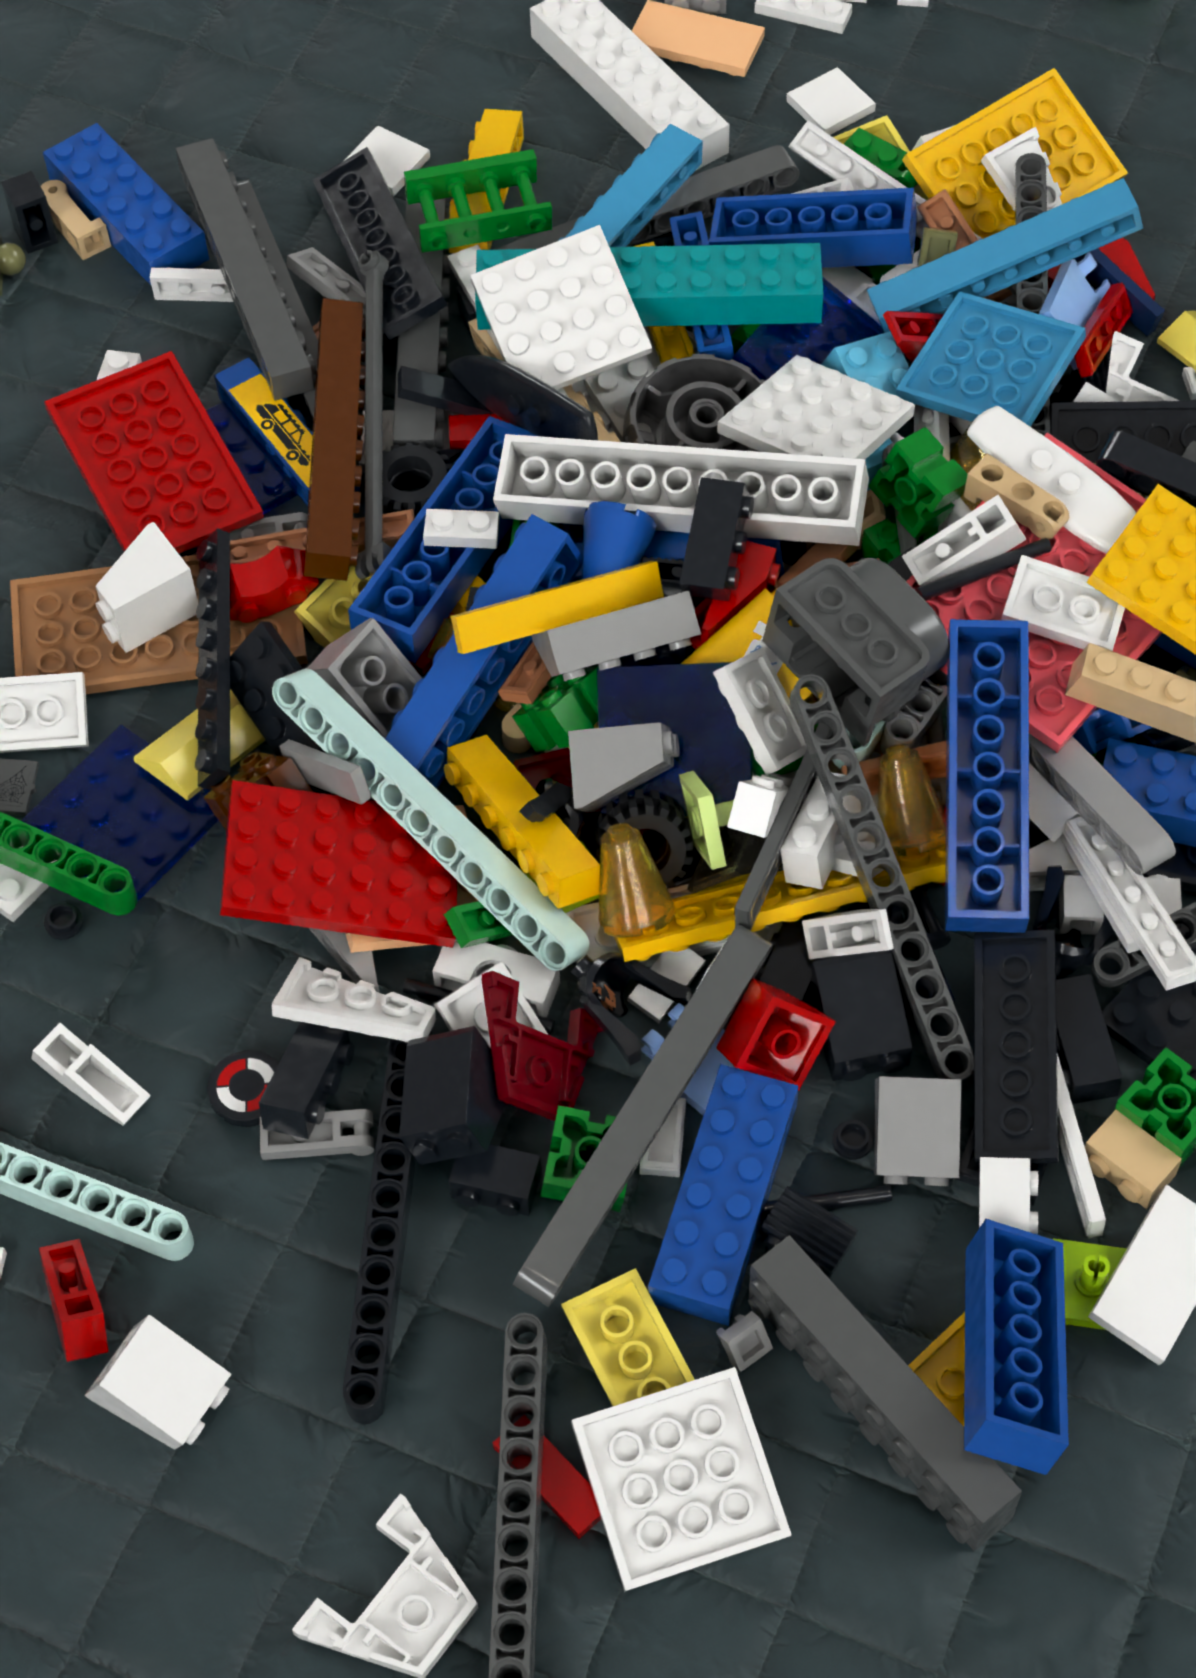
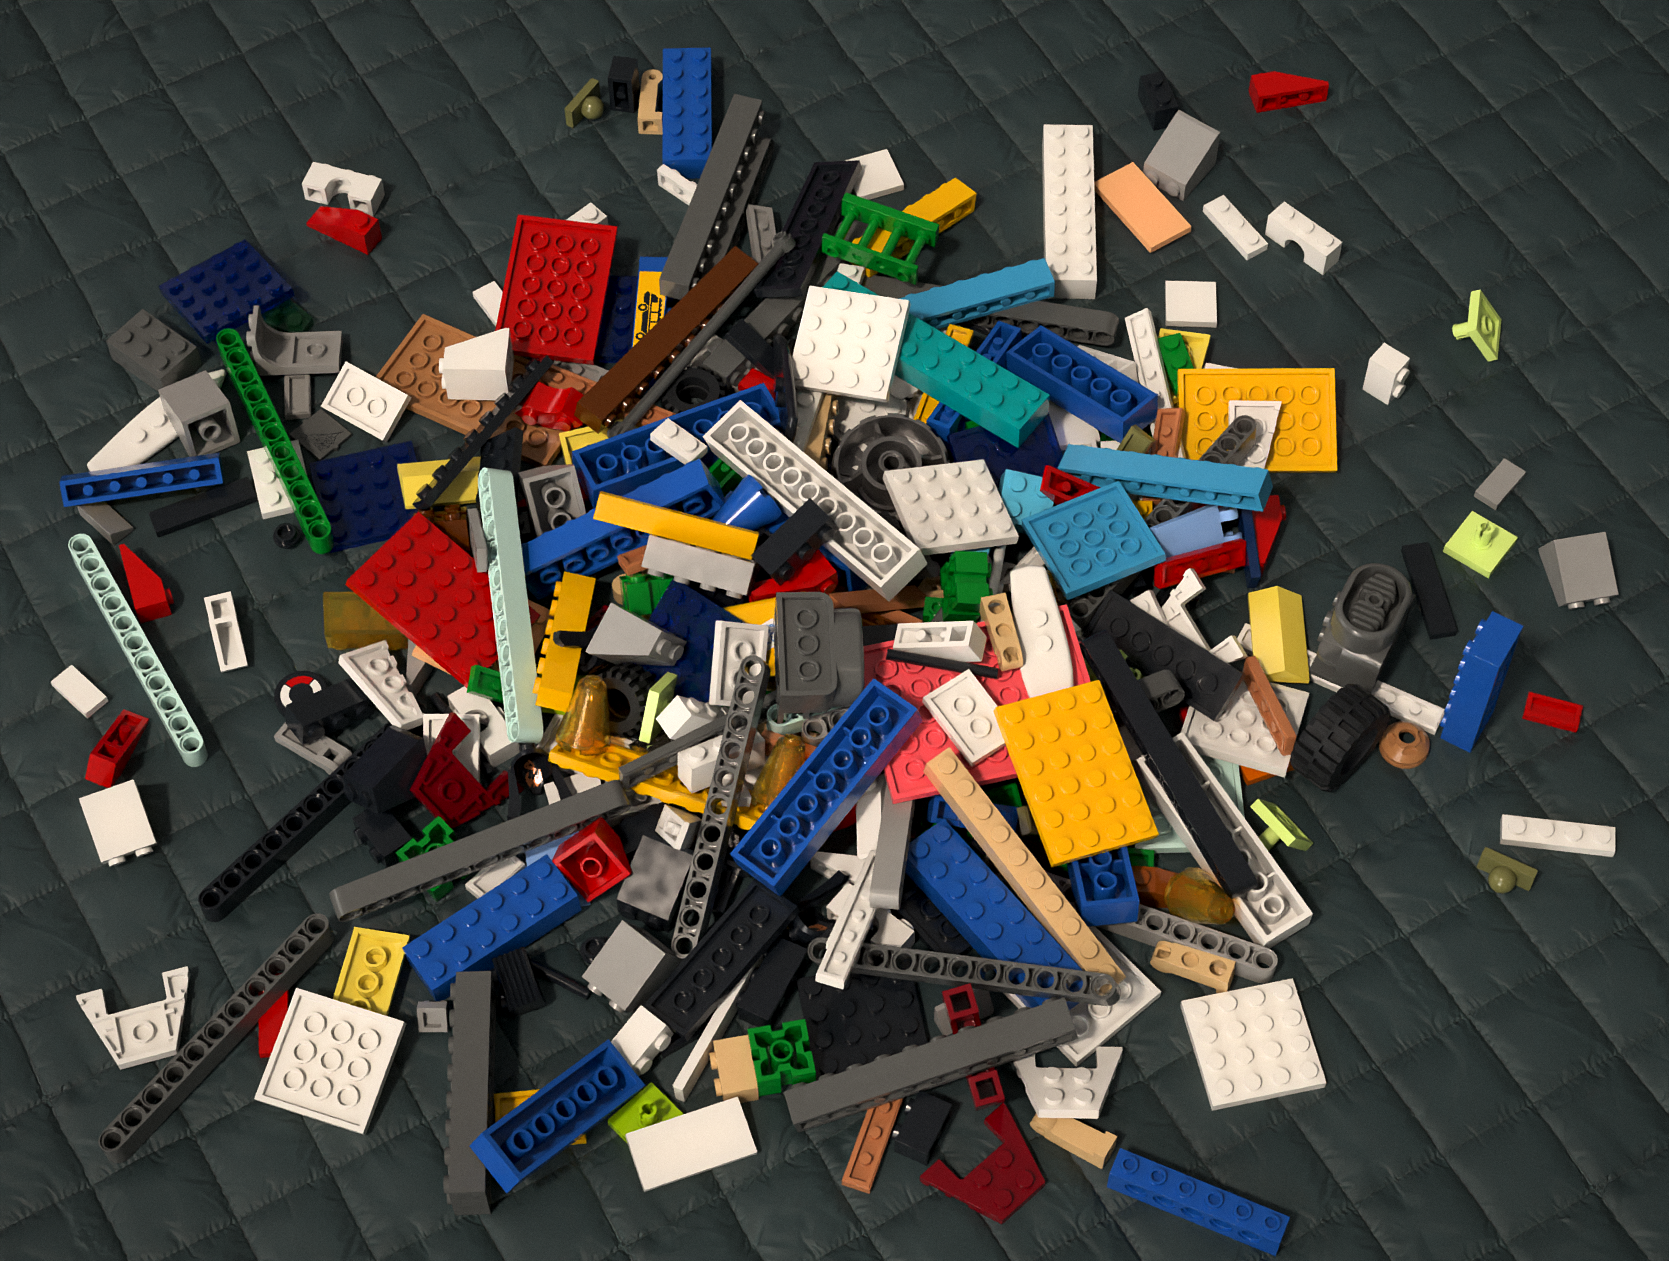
camera: 35 degrees right, 0 degrees up
none -> clear yellow slope [323,592,409,650]
none -> white tile [473,281,503,327]
none -> white brick [1363,343,1410,405]

